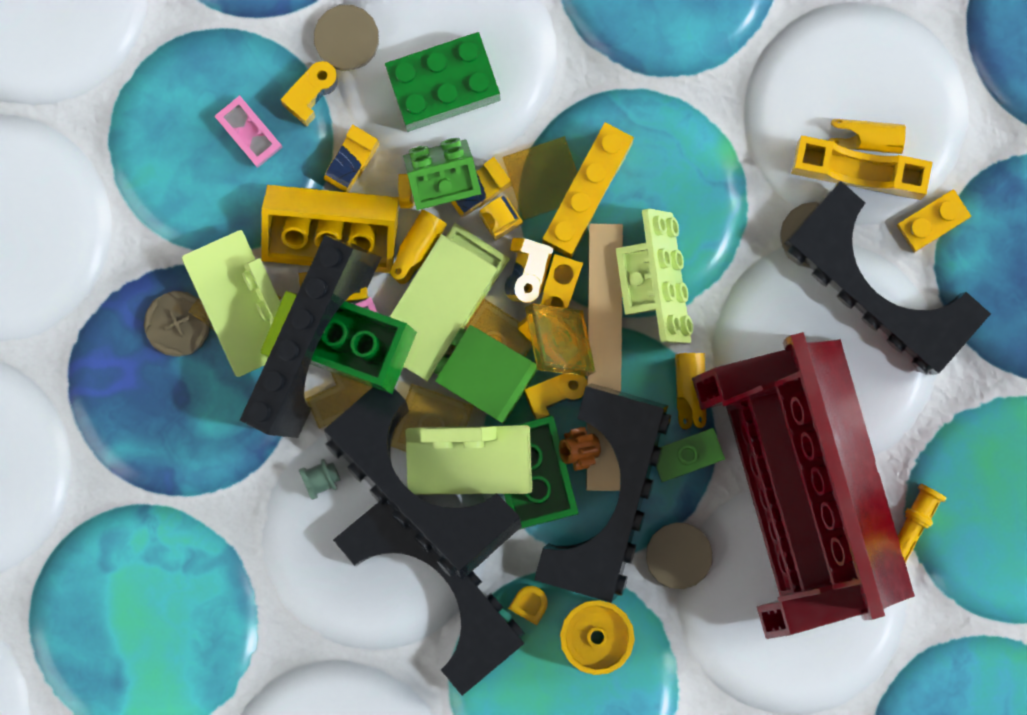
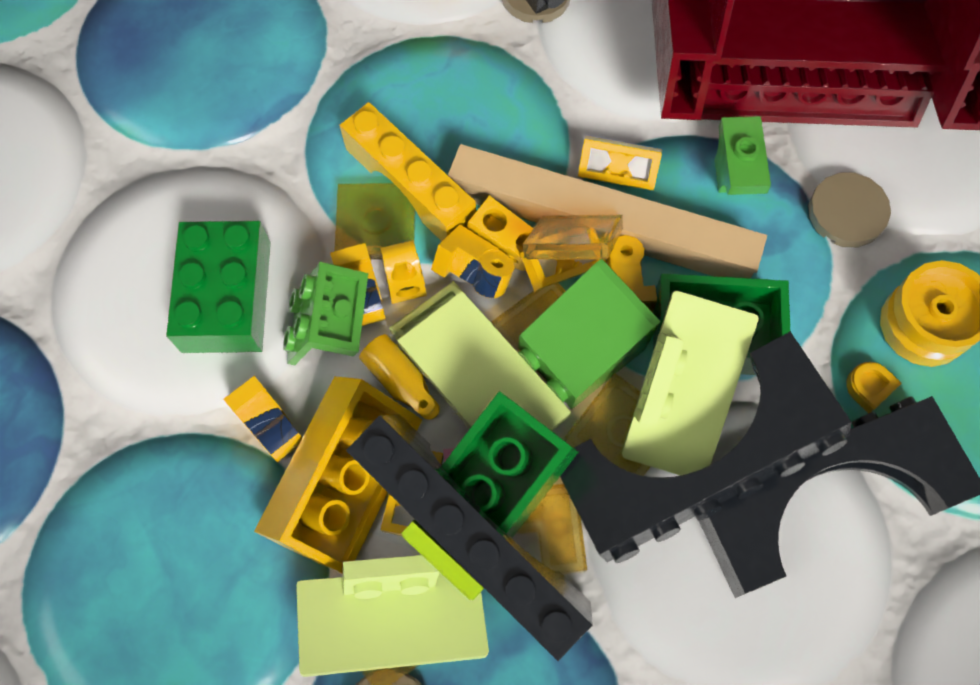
camera: 75 degrees left, 15 degrees down
bright pink piece [214,95,283,168] -> none
yellow leg [280,61,338,127] -> none
sand green brick [299,459,341,500] -> none
dark tan tile [314,5,379,71] -> none
yellow tile [398,174,415,209] -> none
black arch [534,383,671,603] -> none
dark orange gear [559,427,601,471] -> none
yellowish green bracket [616,208,693,344] -> none
yellow piece [675,353,707,430] -> none
none -> yellow piece [577,135,662,191]

